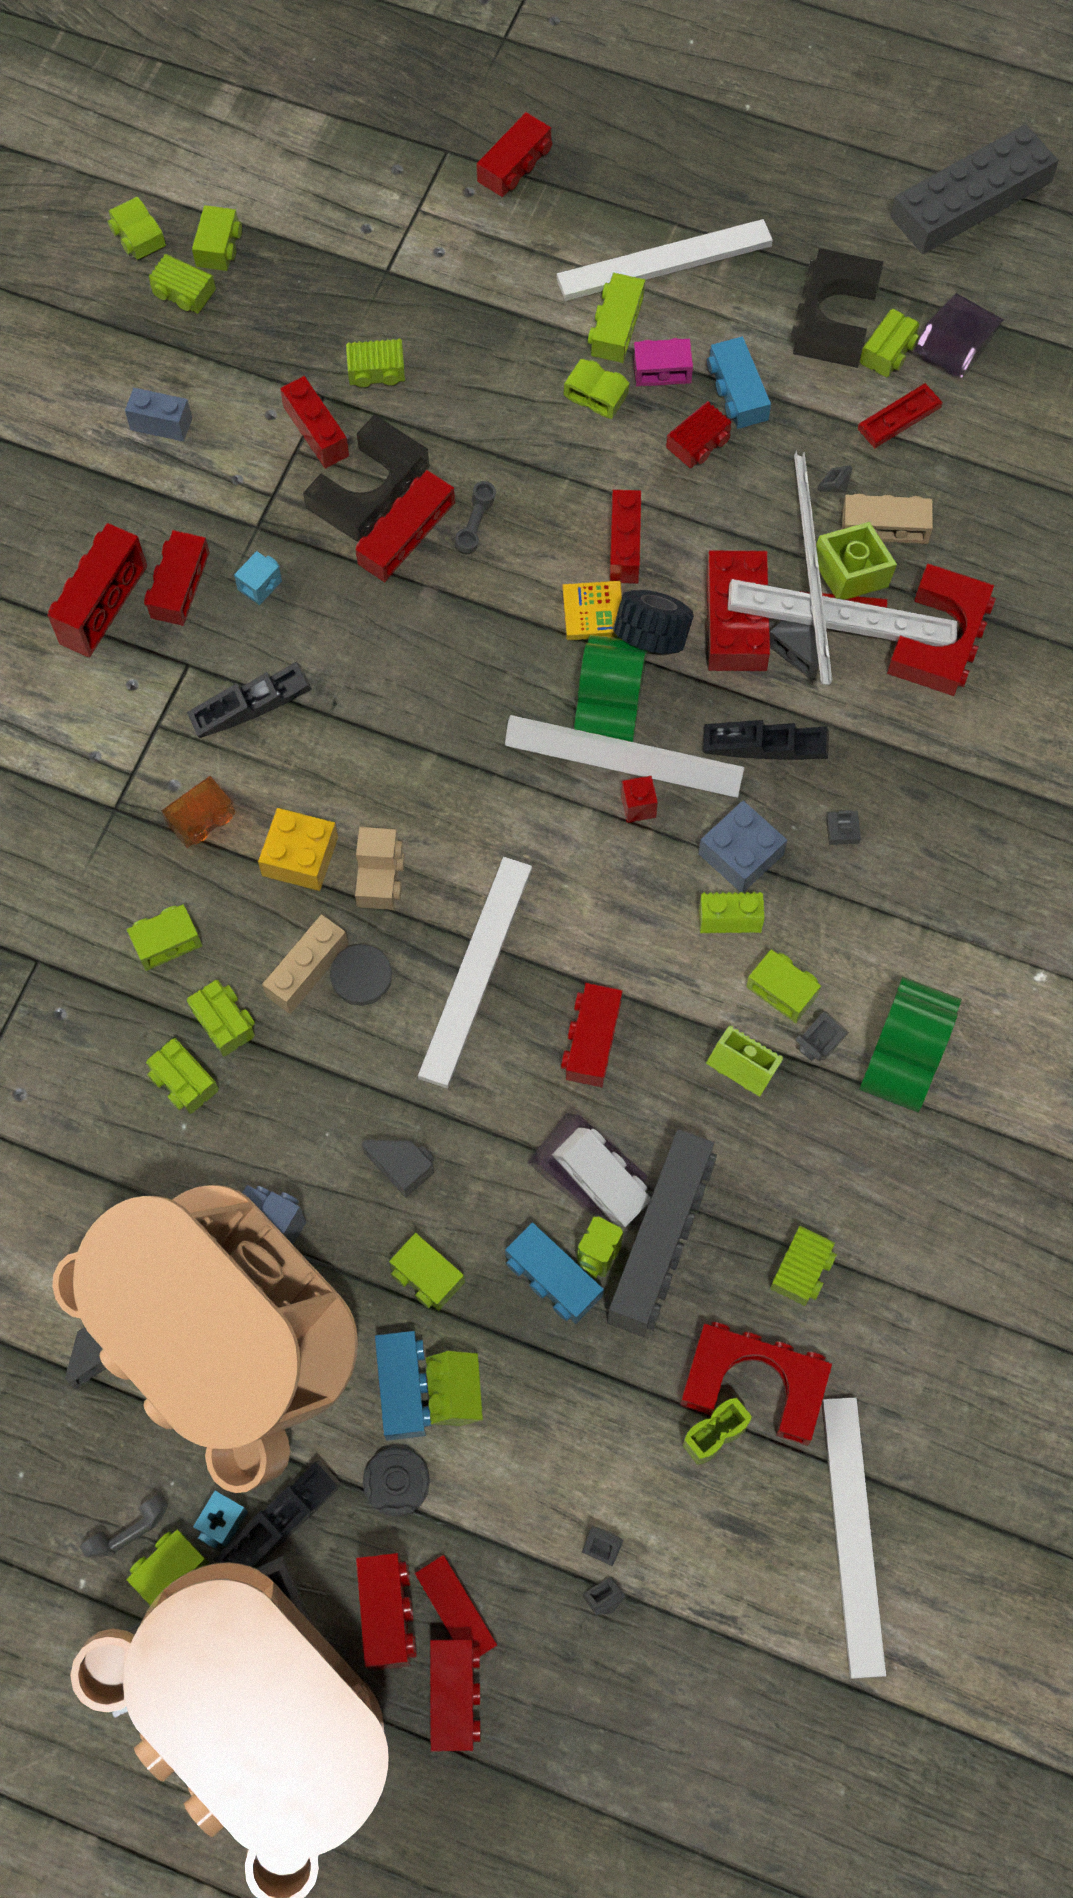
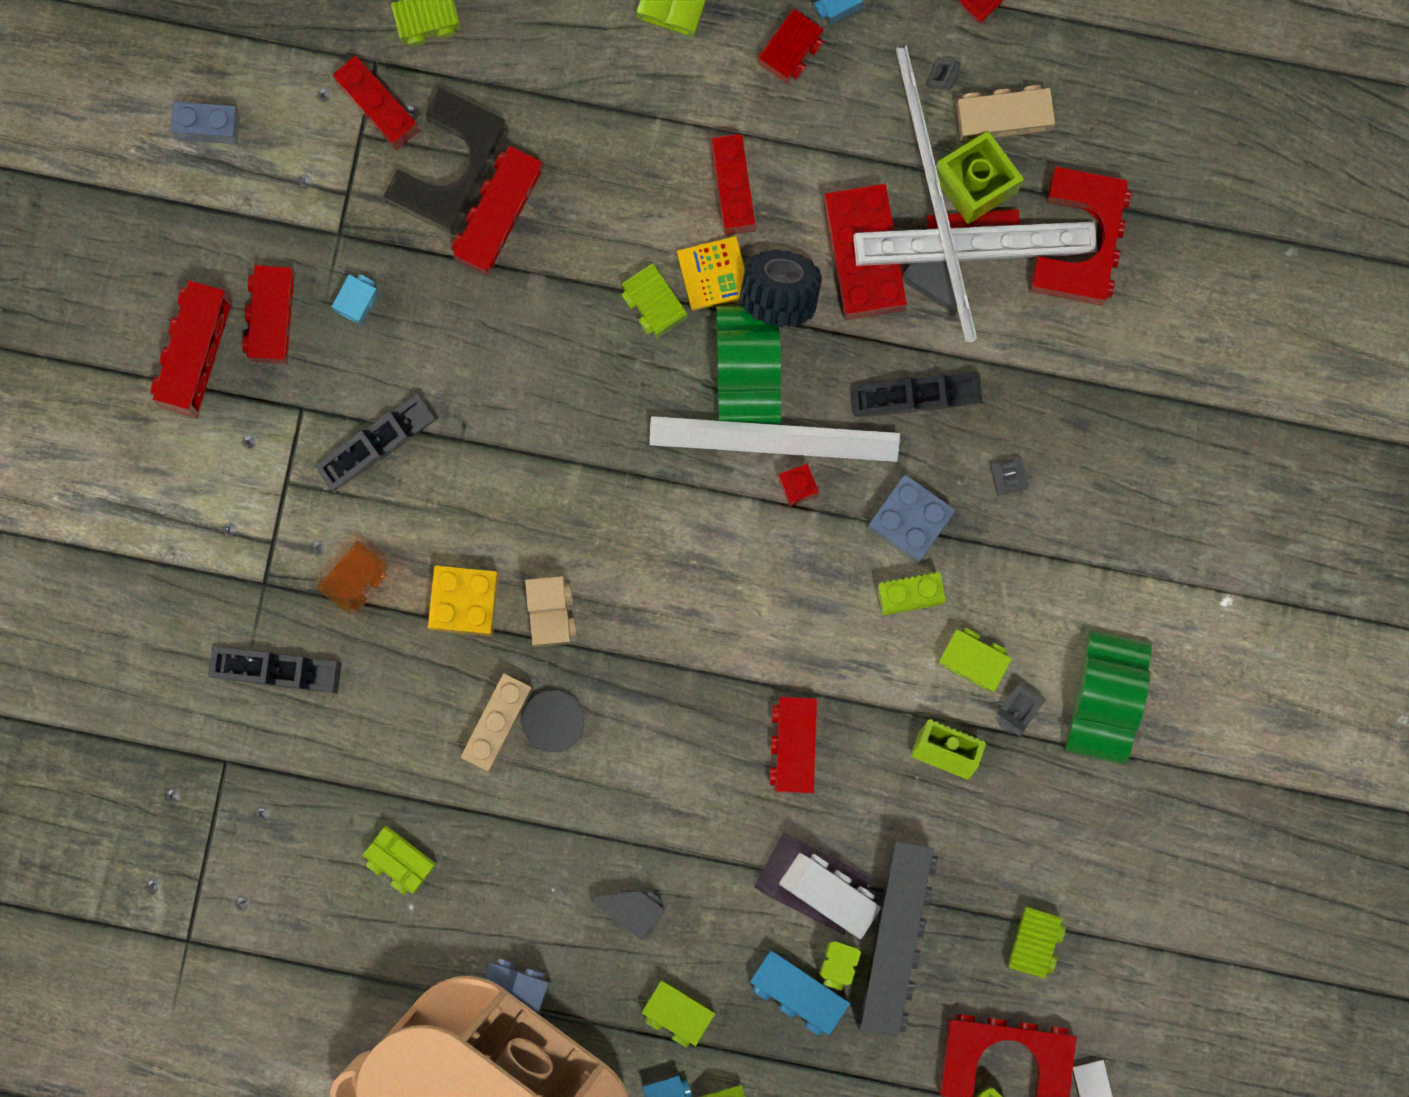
camera: 10 degrees left, 15 degrees up
lime brick [126,904,202,971] -> none
lime brick [186,980,255,1057] -> none
white tile [418,857,532,1089] -> none
dark grey bar [455,481,496,553] -> none
none -> black slope [209,646,342,694]
none -> lime brick [620,263,688,338]

